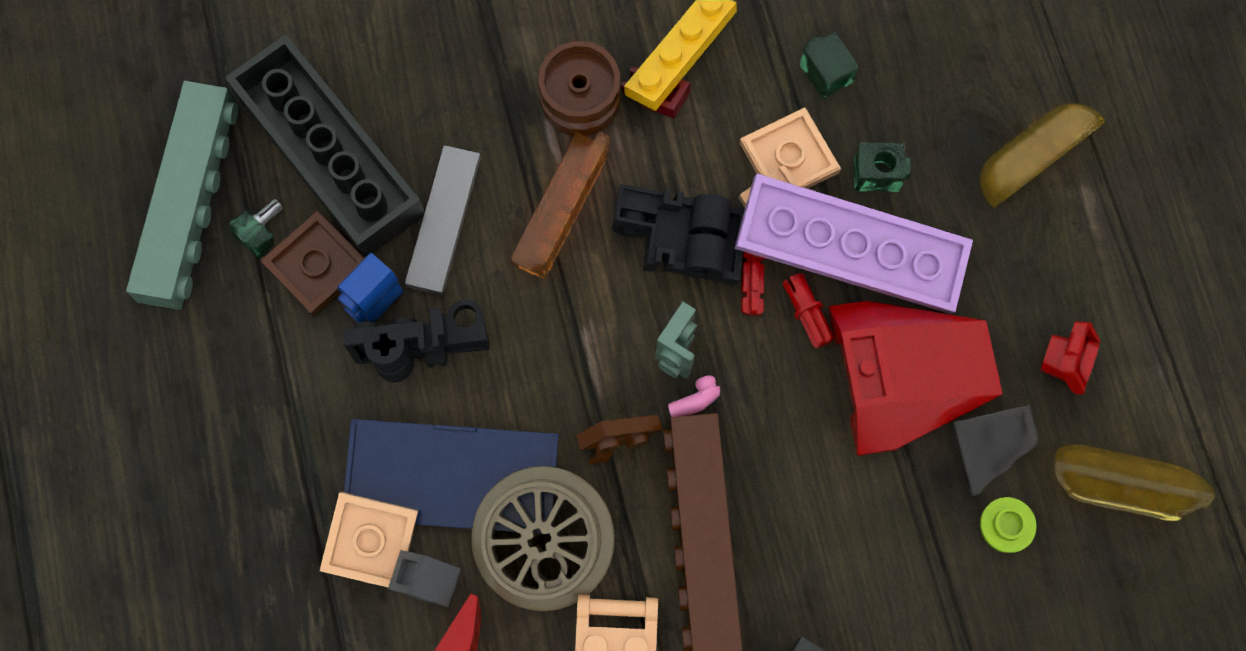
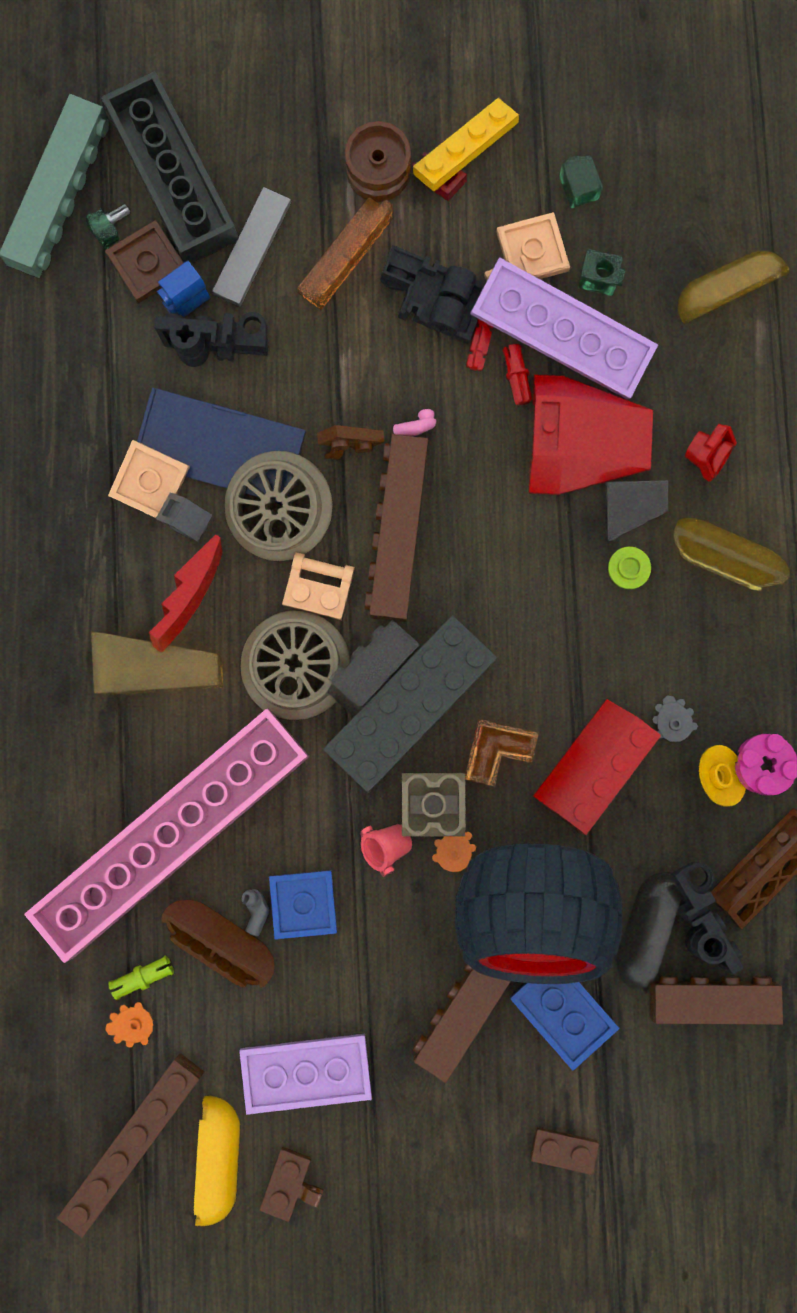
camera: 15 degrees right, 10 degrees up
sand green bracket [655,302,698,379] -> none

